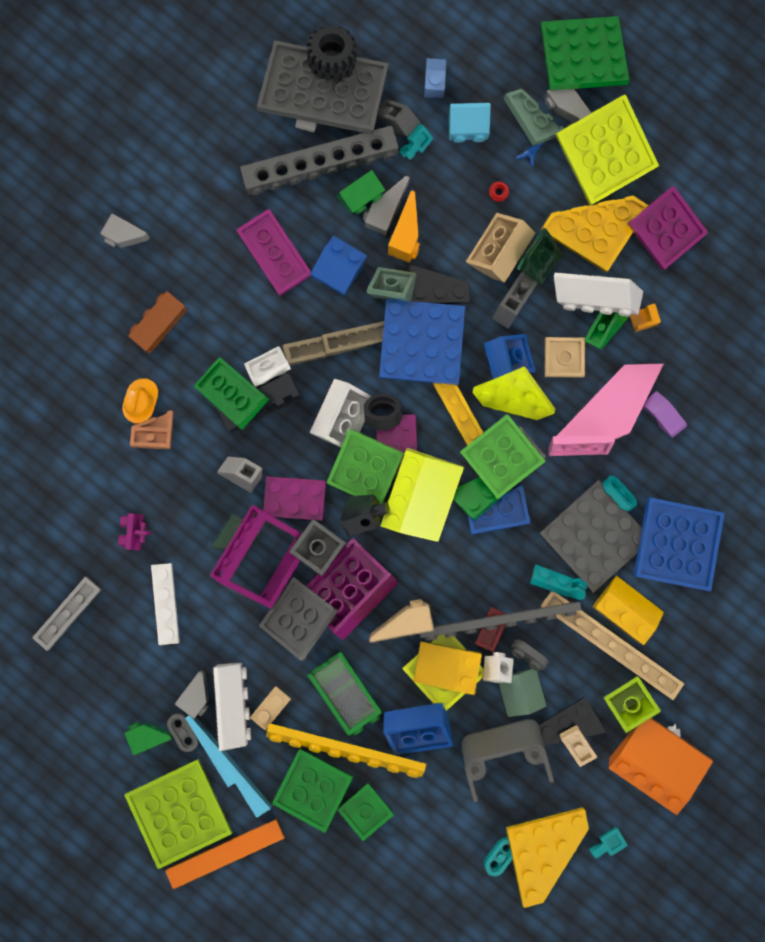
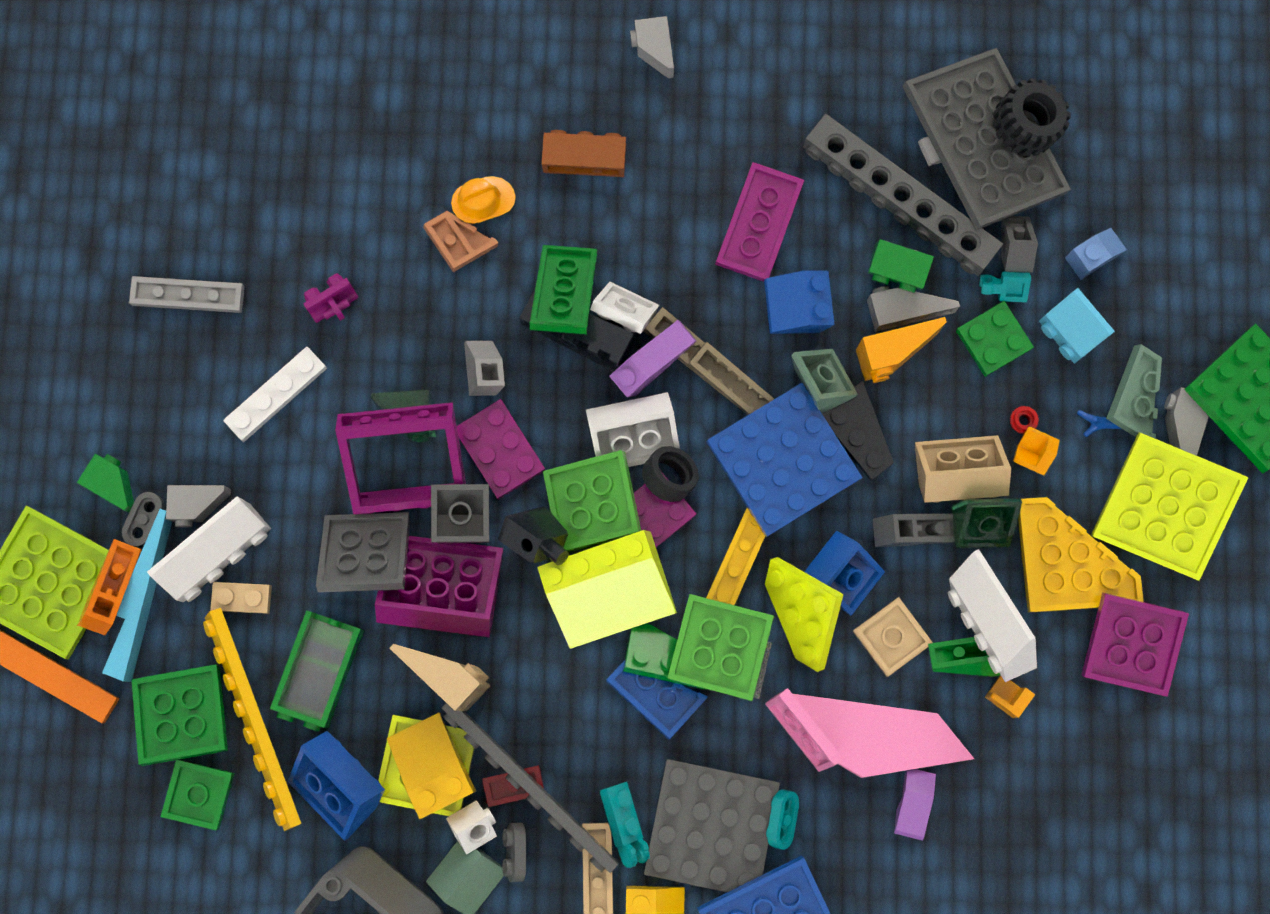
camera: 55 degrees right, 5 degrees down
none -> orange slope [77,539,141,635]
none -> medium lavender slope [609,320,696,397]
none -> green plate [956,301,1034,377]
none -> light orange panel [1013,427,1060,475]

